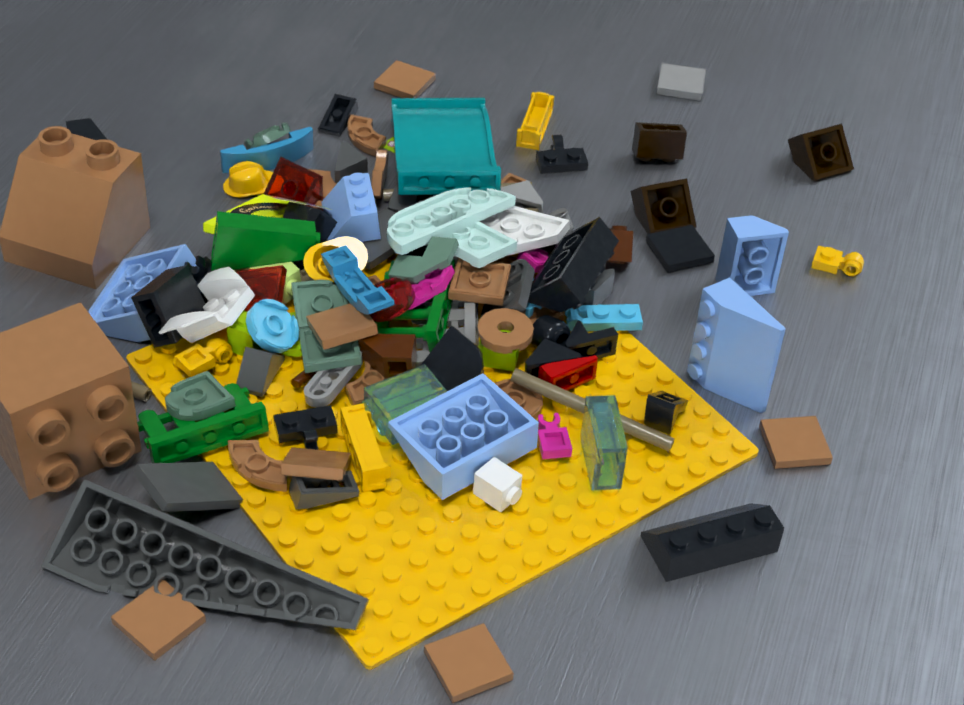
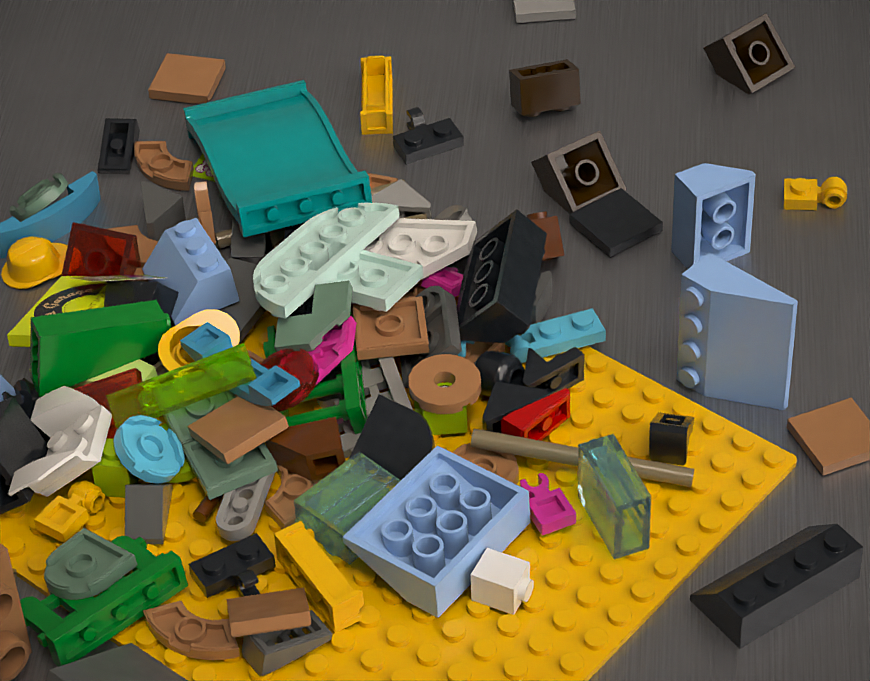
camera: 10 degrees left, 0 degrees up
none -> clear neon green tile [106,343,257,429]

